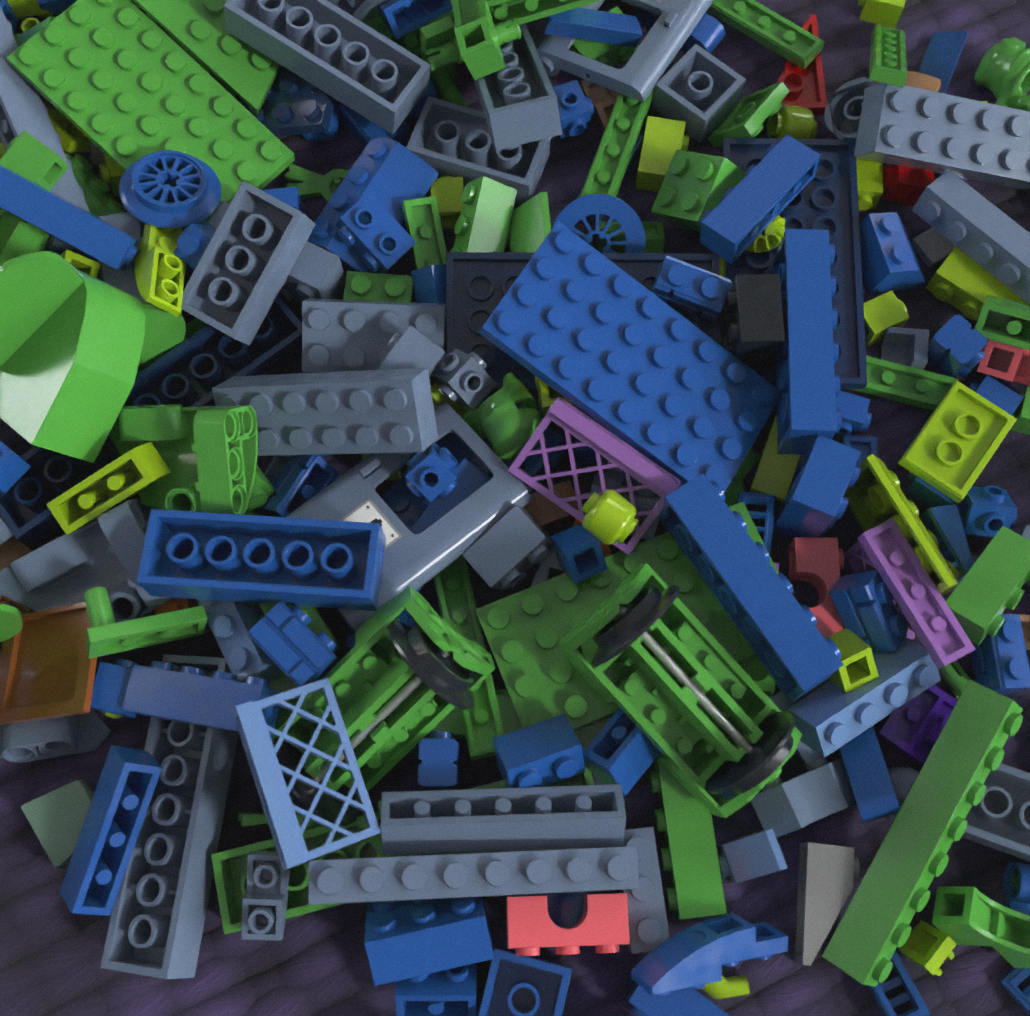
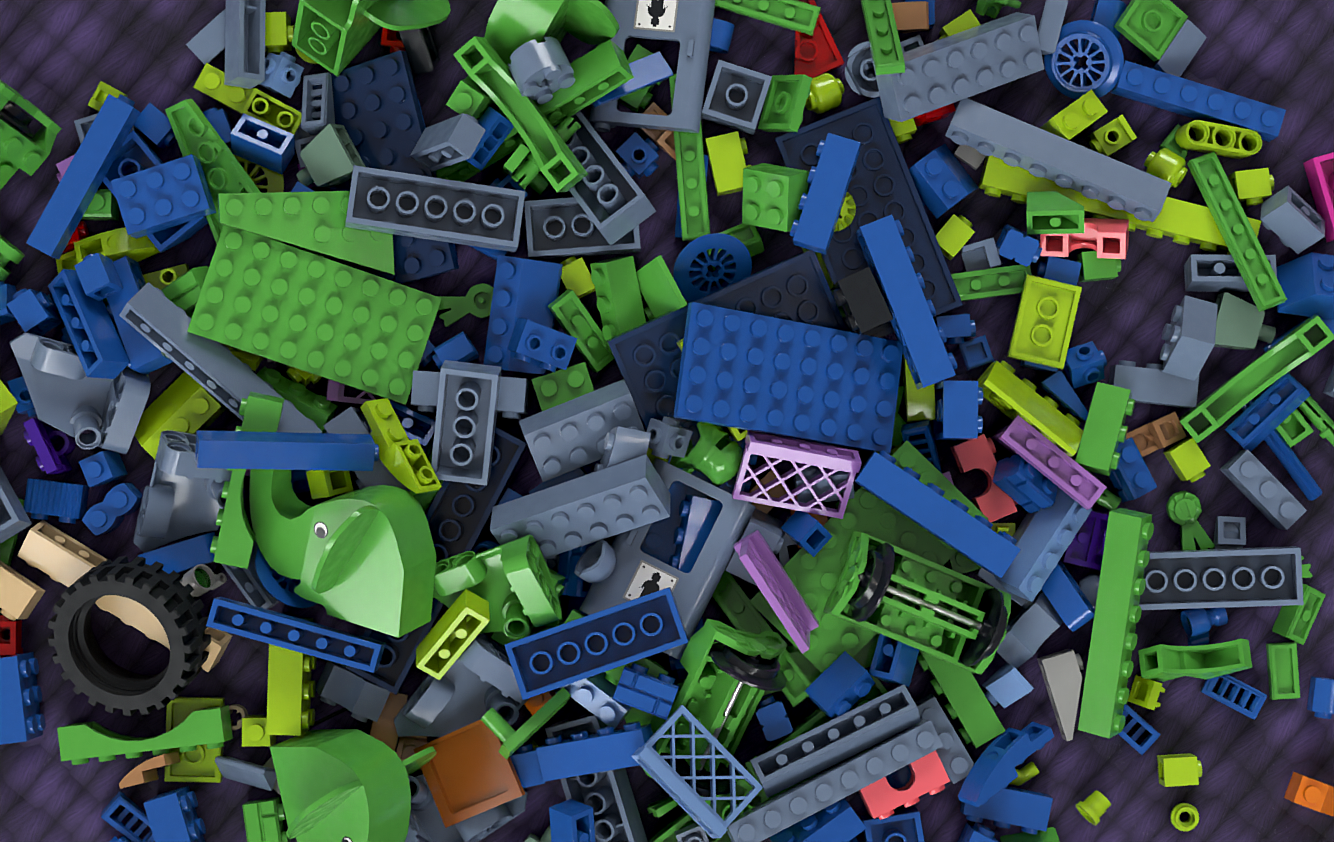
camera: 25 degrees left, 15 degrees up
blue piece [119,150,221,228] -> none
blue brick [174,221,217,270] -> none
blue brick [405,442,458,502] -> none
blue brick [411,264,446,304] -> none
lime head [581,489,638,545] -> none
blue brick [651,255,732,321] -> none
lime brick [828,628,879,694] -> none
none -> sand blue helmet [574,539,617,583]
none -> medium lavender fence [733,530,819,653]

